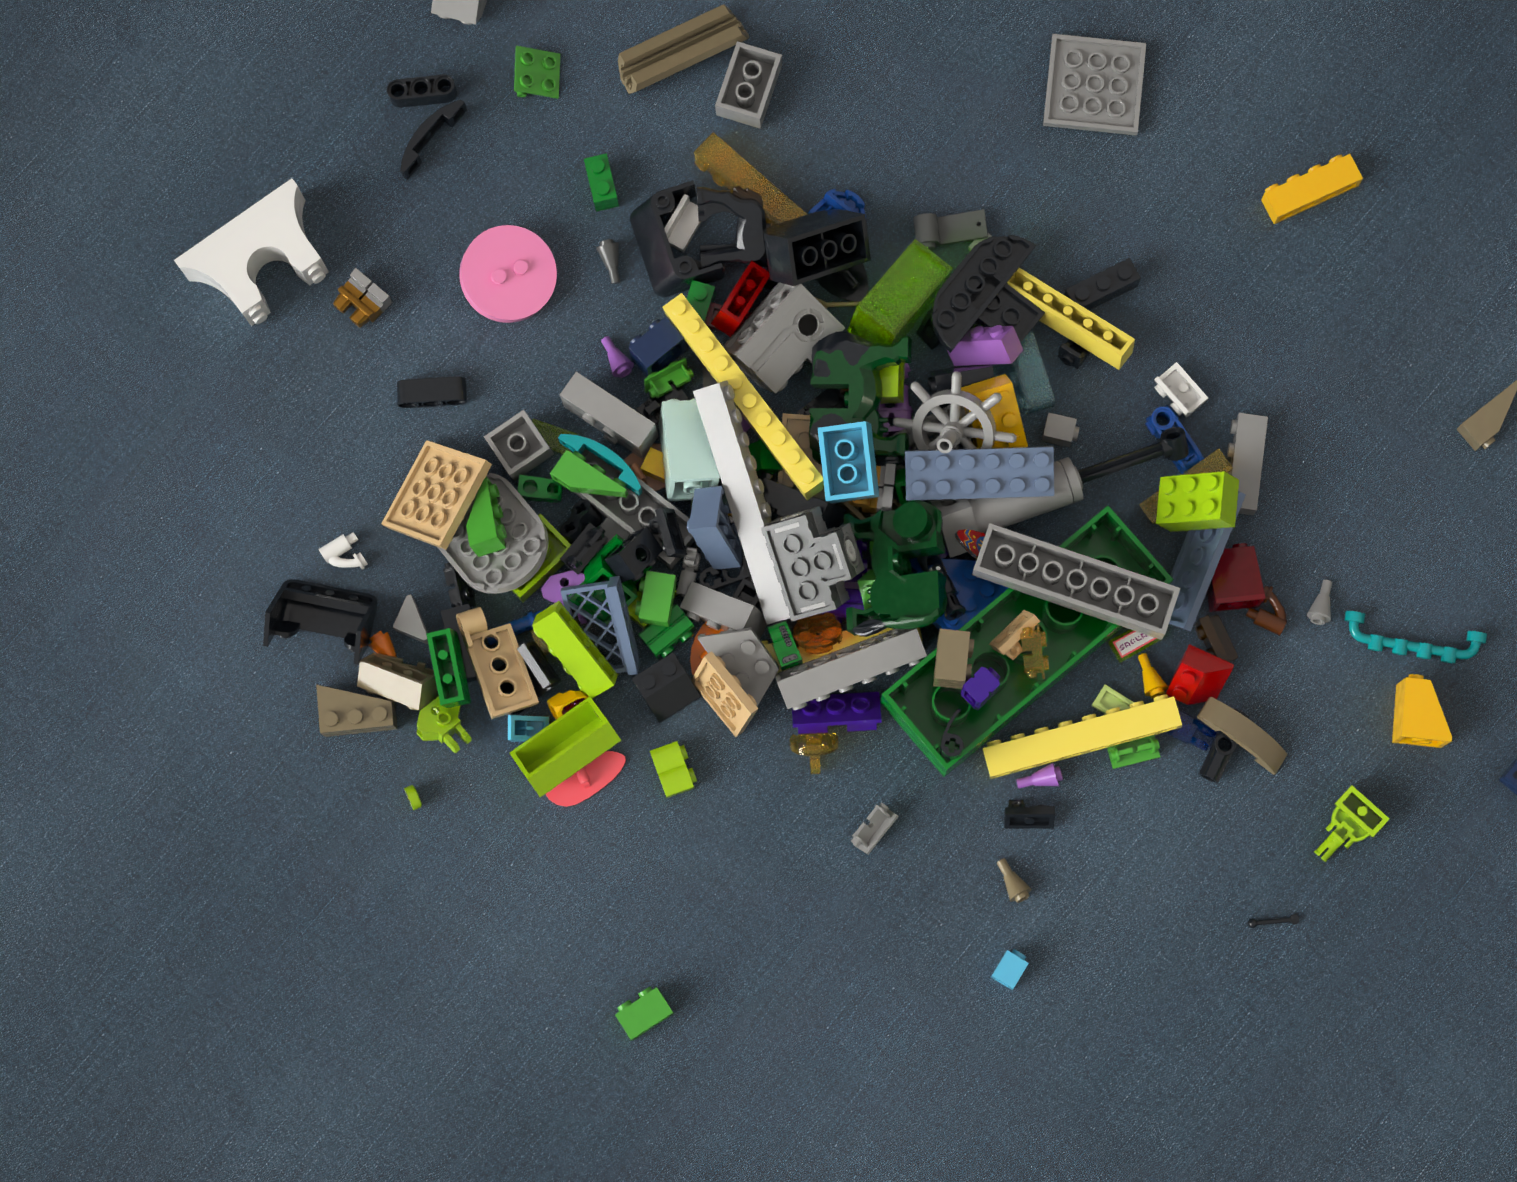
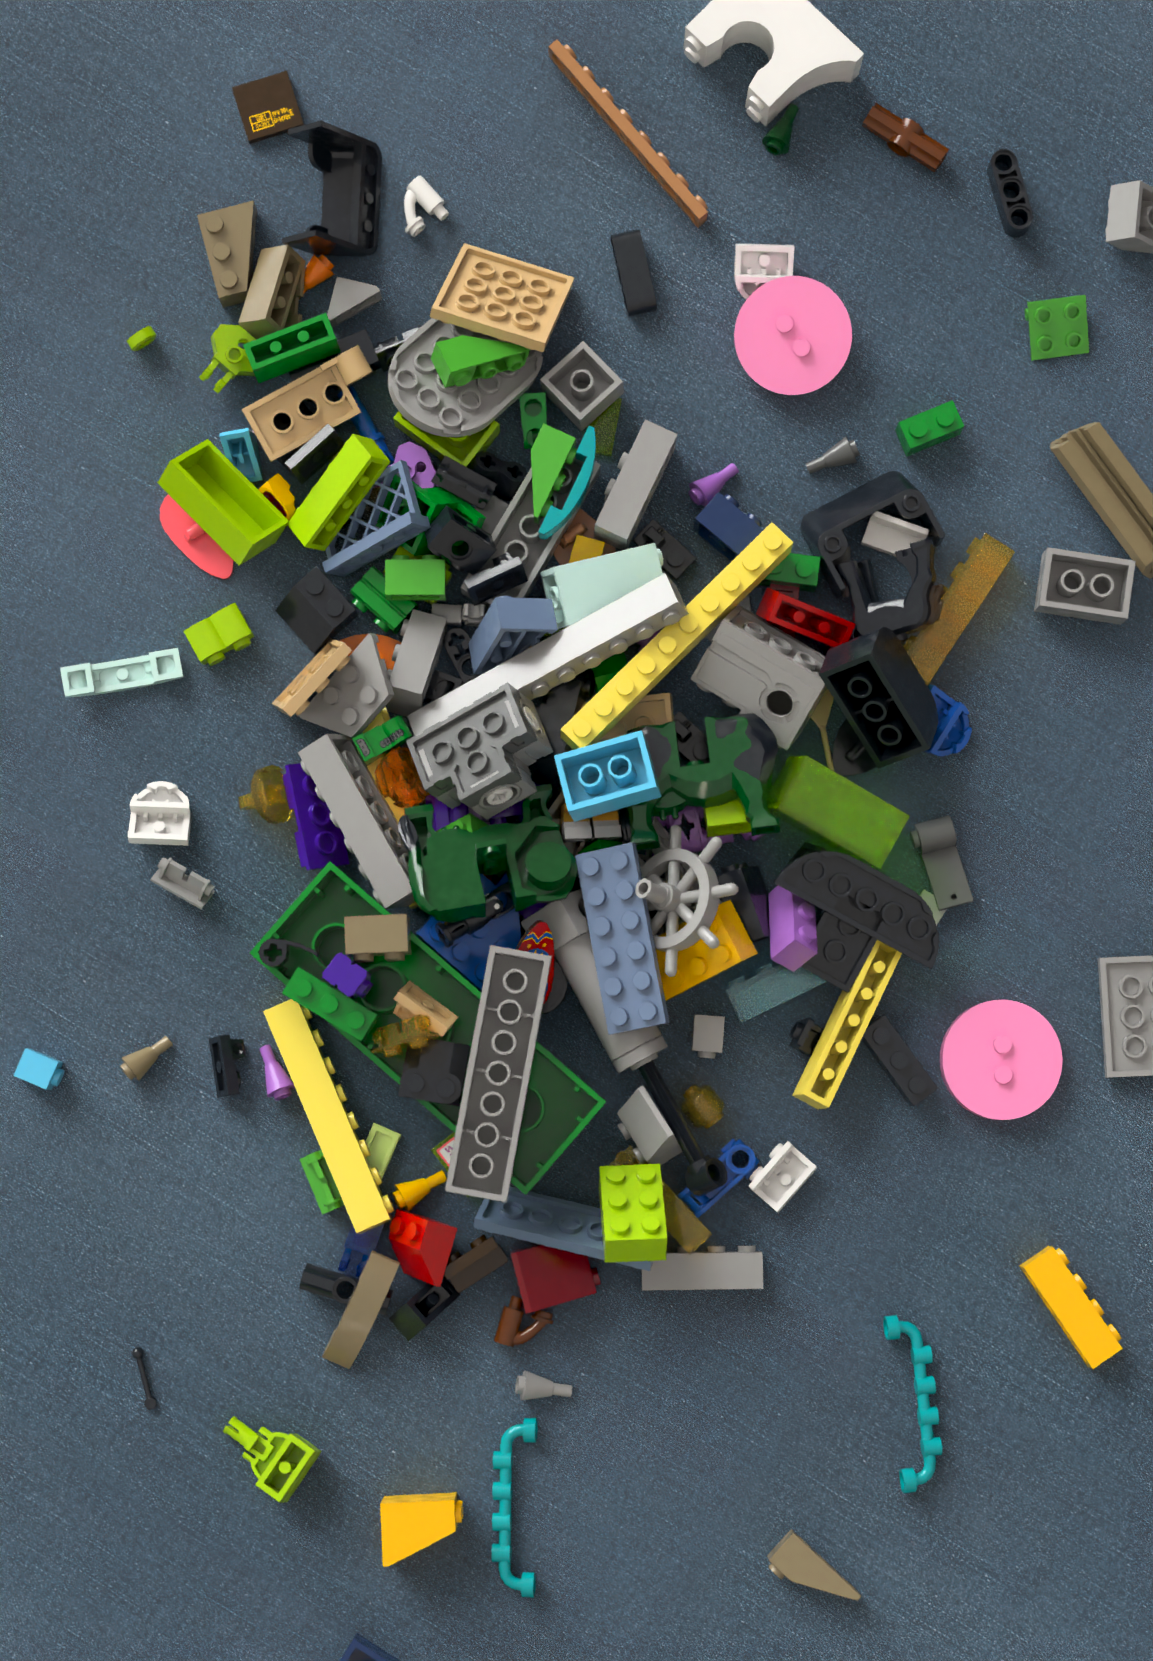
camera: 75 degrees right, 5 degrees up
pearl gold hips [333,268,393,328] -> none
black slope [400,99,467,180] -> none
bright green hinge [644,358,694,398] -> none
none -> light aqua slope [60,648,183,697]
none -> white slope [128,781,192,846]
none -> dark brown tile [232,71,304,144]
none -> green brick [282,967,380,1042]
none -> black slope [389,1276,461,1341]
none -> black slope [398,1035,470,1106]
none -> medium nougat plate [548,39,708,228]
none -> light grey slope [617,1085,683,1165]
none -> clear yellow head [680,1084,725,1129]
none -> white slope [734,244,794,300]
none -> dark green cone [762,104,799,155]
none -> reddish brown piece [862,103,949,173]
none -> teal bar [883,1315,942,1493]
none -> bright pink brick [940,1000,1063,1120]

